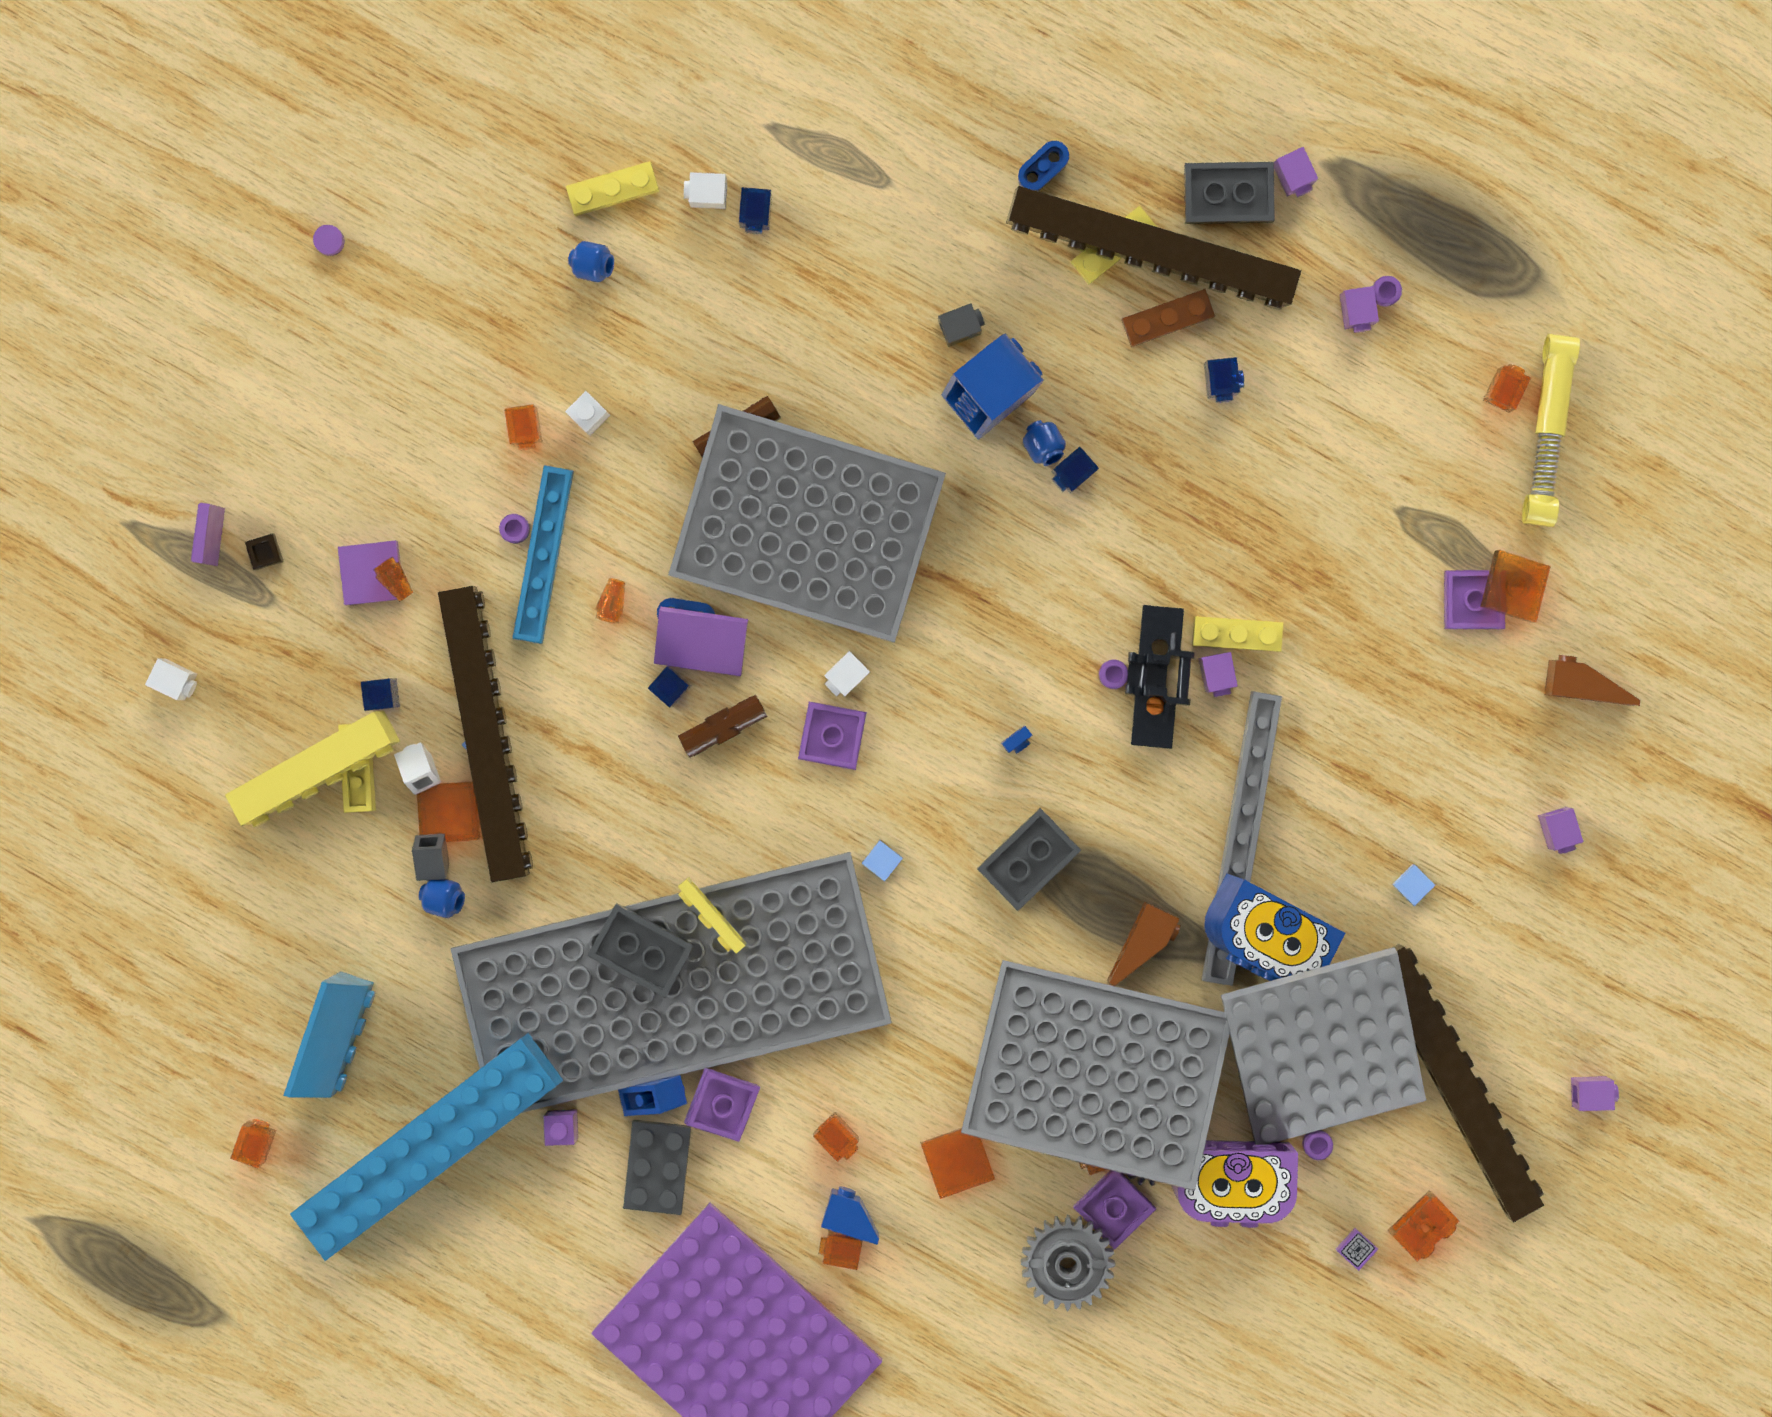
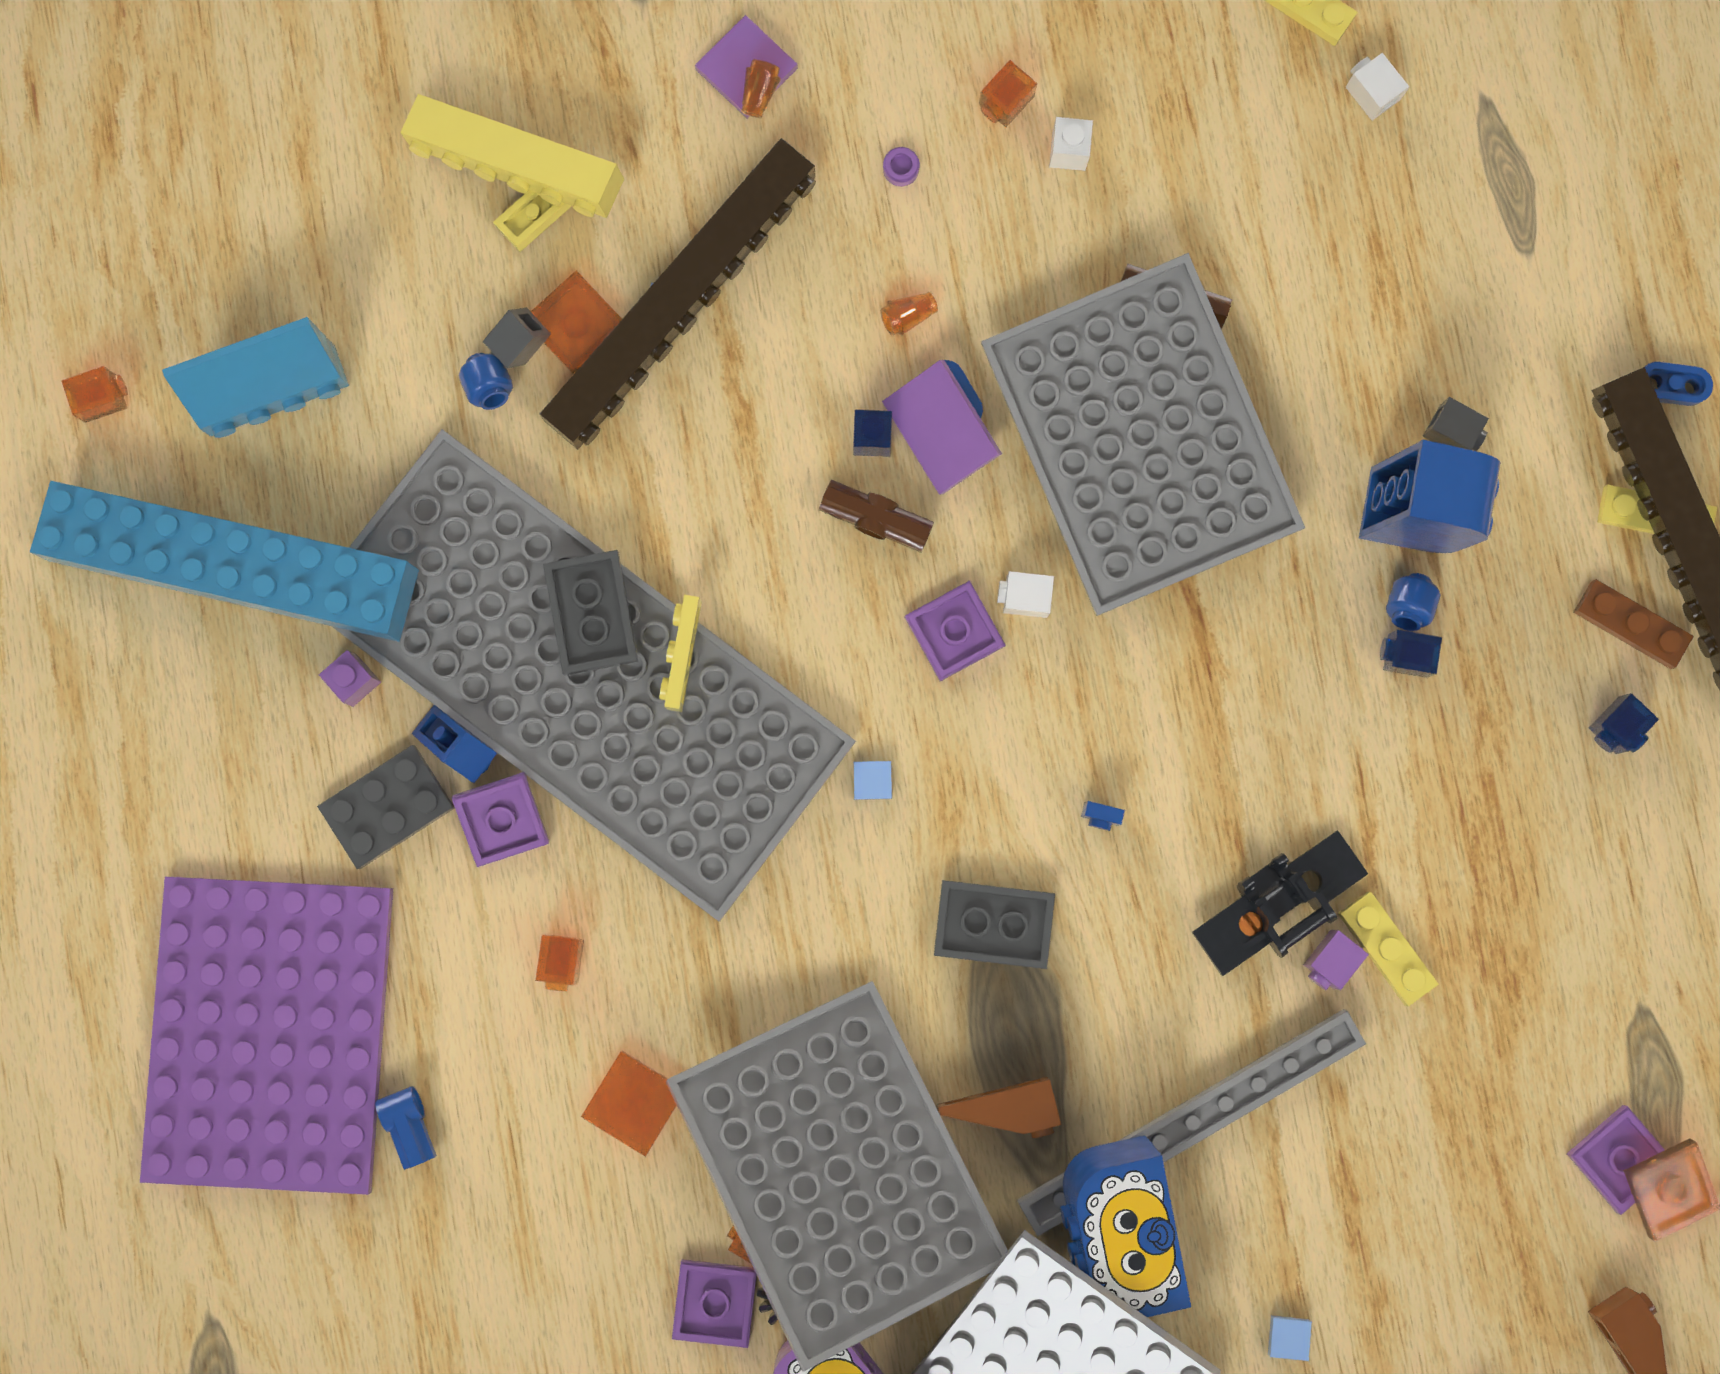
camera: 45 degrees right, 5 degrees down
clear blue brick [361,678,400,711] -> none
white brick [394,742,441,795] -> none
dark azure tile [512,465,574,644] -> none
blue head [568,241,614,282] -> none
clear blue brick [739,187,772,234] -> none
clear orange brick [818,1230,863,1270] -> none
blue slope [821,1186,879,1245] -> none
light grey gear [1021,1214,1115,1311] -> none
medium lavender tile [1099,660,1128,689] -> none
none -> blue piece [375,1086,437,1170]

